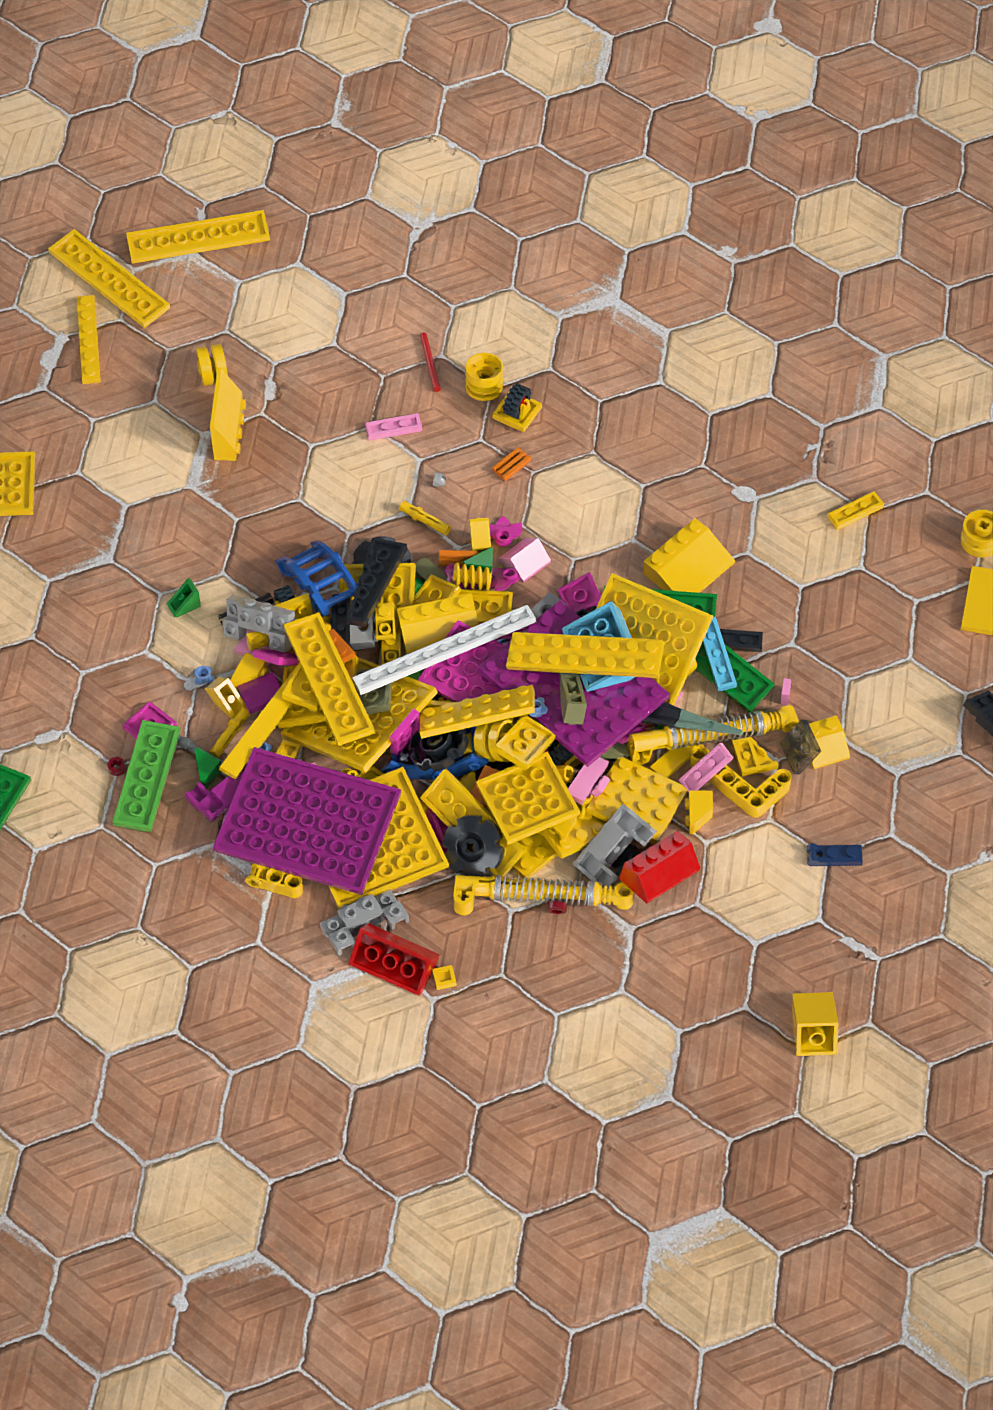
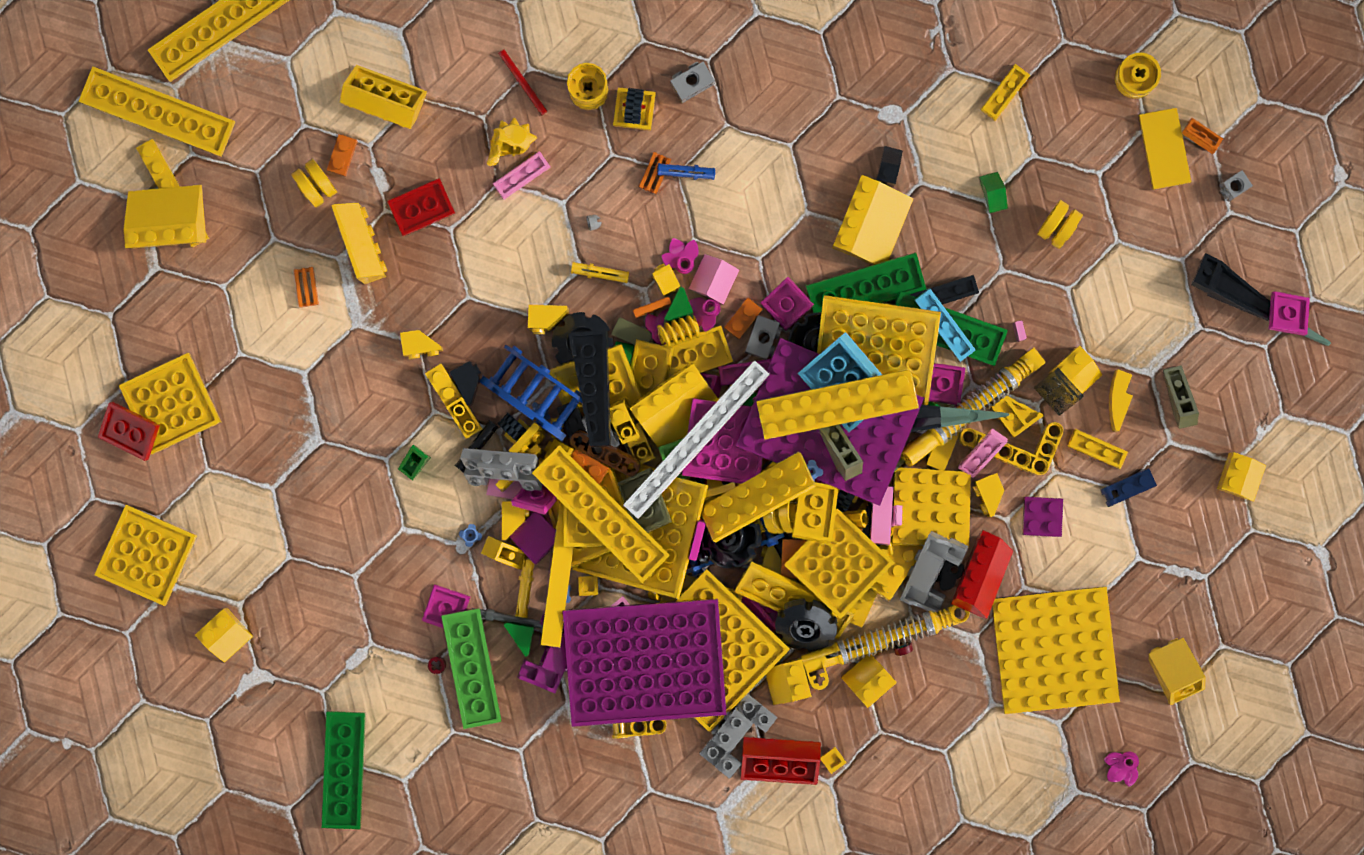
camera: 20 degrees left, 30 degrees up
none -> yellow slope [124,185,206,249]
none -> orange tile [294,267,319,308]
none -> orange plate [327,134,358,177]
none -> yellow slope [339,65,427,129]
none -> red plate [387,178,456,237]
none -> yellow slope [400,330,443,360]
none -> yellow slope [425,363,482,439]
none -> black slope [450,361,481,407]
none -> yellow head [487,118,537,166]
none -> yellow slope [528,305,569,335]
none -> reddish brown beam [570,430,640,476]
none -> blue pin [657,163,715,180]
none -> light grey brick [670,61,715,103]
none -> orange plate [724,298,763,339]
none -> yellow slope [766,658,812,705]
none -> yellow slope [841,653,897,708]
none -> black slope [876,146,903,188]
none -> dark pink tile [929,363,966,405]
none -> green slope [979,172,1008,214]
none -> yellow plate [992,587,1120,714]
none -> magenta plate [1022,497,1063,537]
none -> yellow wheel [1037,200,1083,249]
none -> yellow tile [1067,429,1128,469]
none -> dark pink plate [1104,751,1139,787]
none -> yellow slope [1109,369,1133,432]
none -> olive slope [1163,365,1199,429]
none -> yellow slope [1217,452,1266,502]

